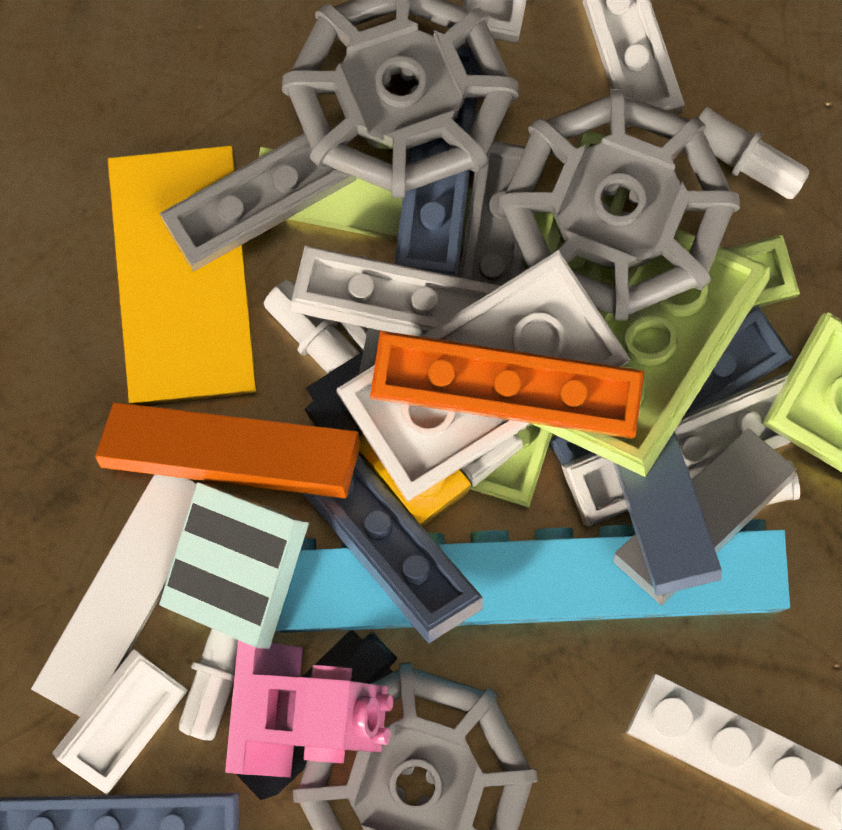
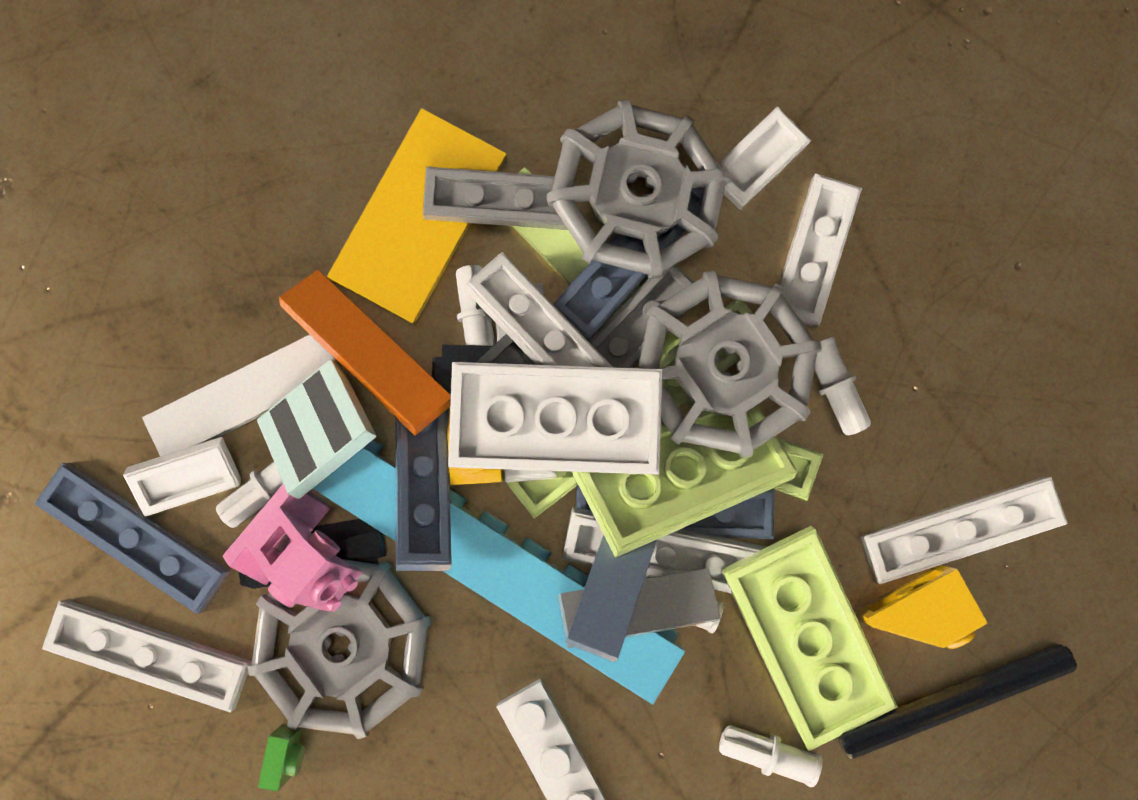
camera: 35 degrees right, 5 degrees up
orange tile [370,330,645,439] -> none

